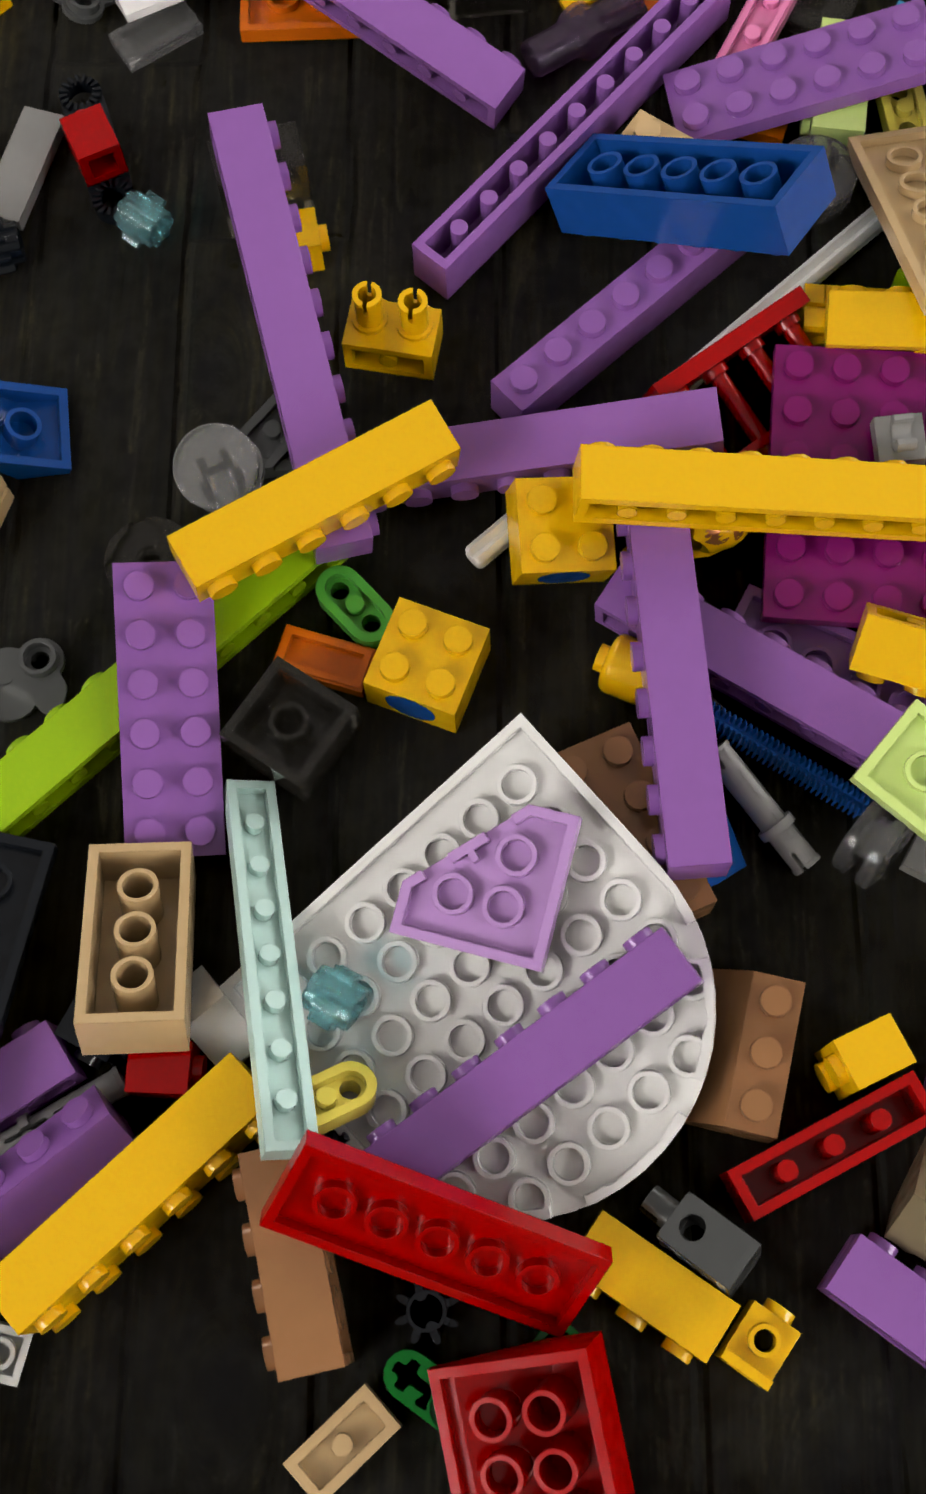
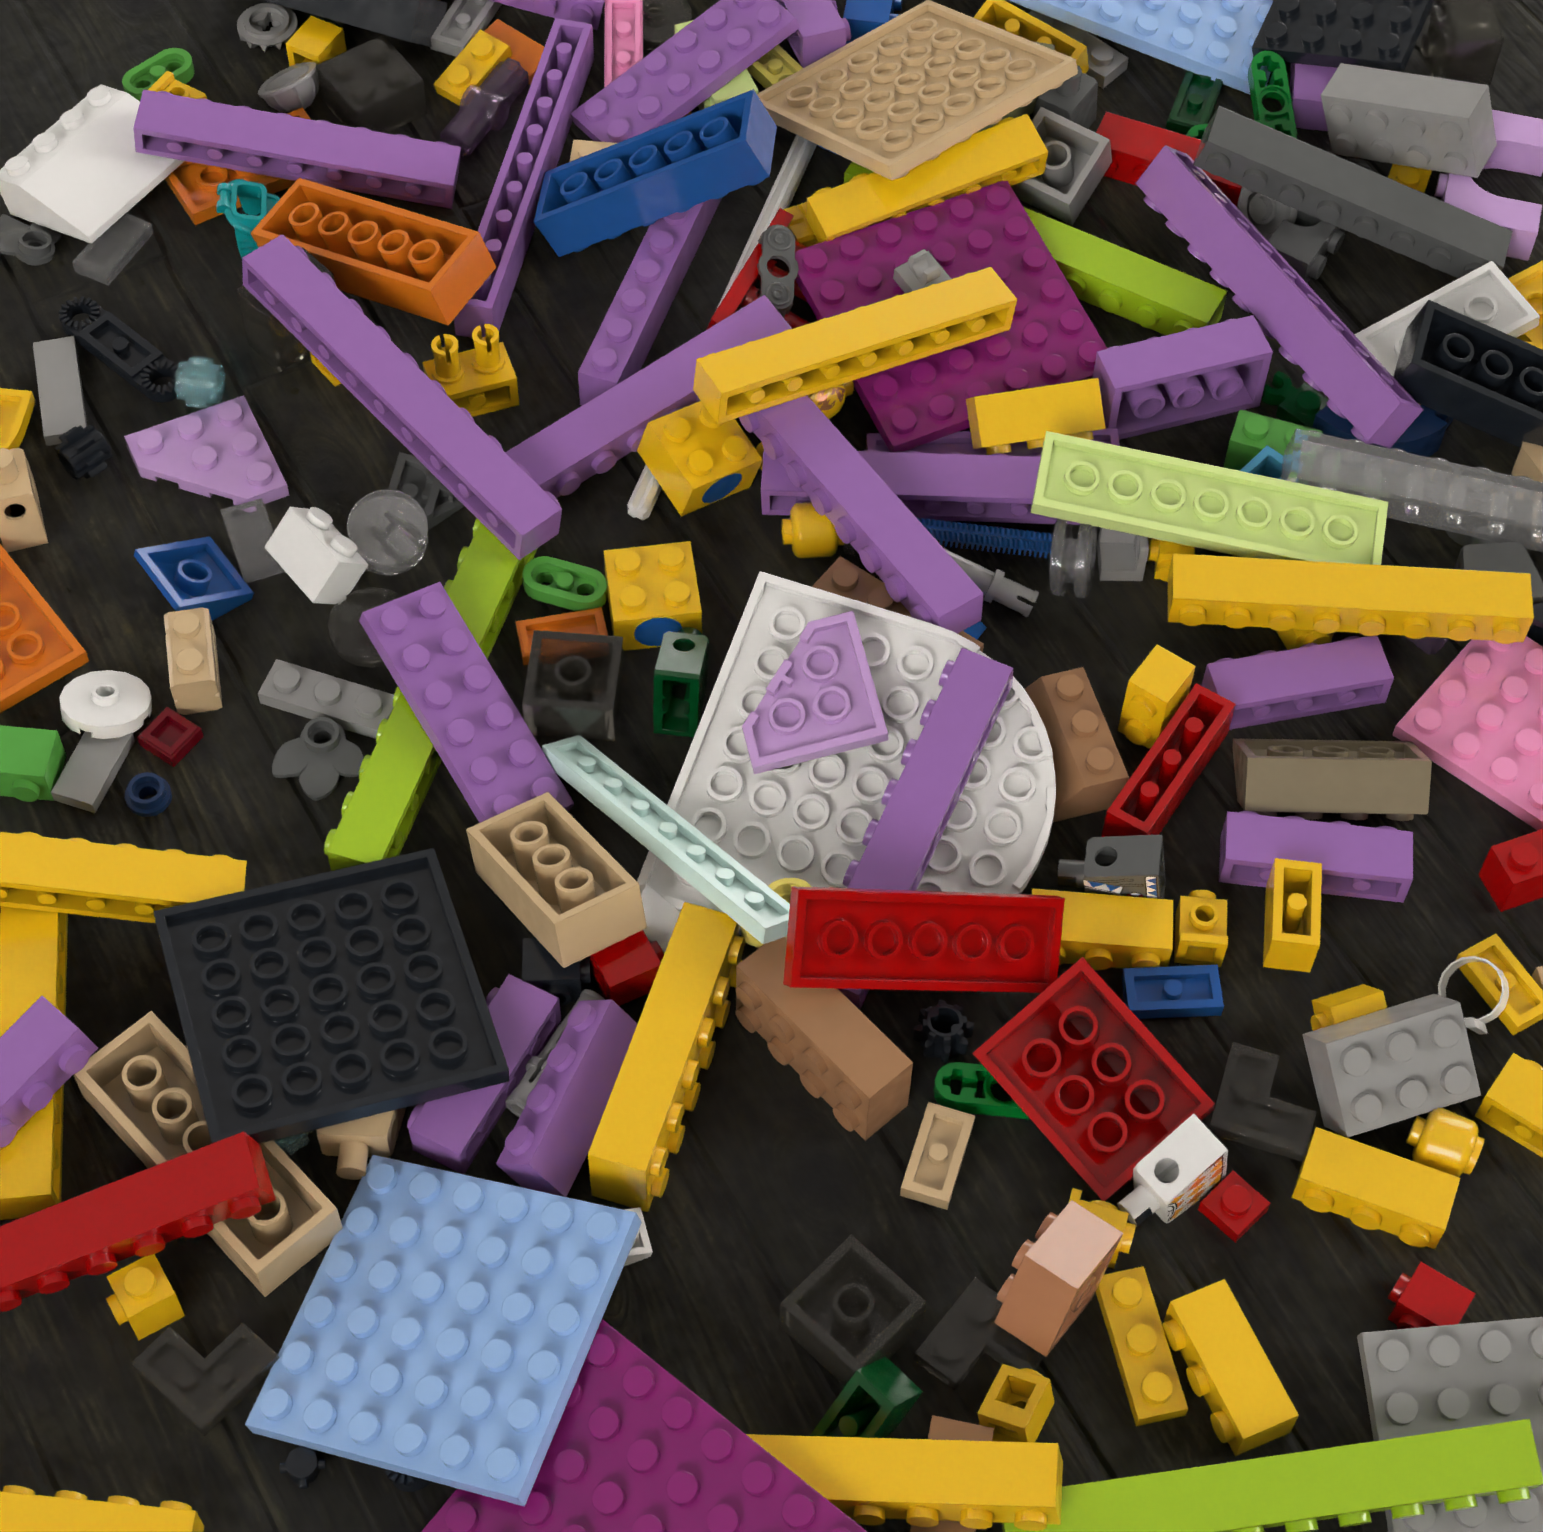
camera: 35 degrees left, 15 degrees down
red brick [59,103,129,187] -> none
yellow brick [166,399,461,602] -> none
clear light blue gear [302,964,370,1031] -> none
none -> lavender plate [124,395,289,510]
none -> teal helmet [216,179,280,258]
none -> clear tile [221,498,285,583]
none -> orange brick [251,178,496,326]
none -> light grey plate [258,659,394,739]
none -> white brick [264,507,369,605]
none -> dark green torso [653,627,709,738]
none -> dark grey piece [757,225,799,318]
none -> blue plate [1121,965,1224,1019]
none -> yellow brick [1263,858,1322,973]

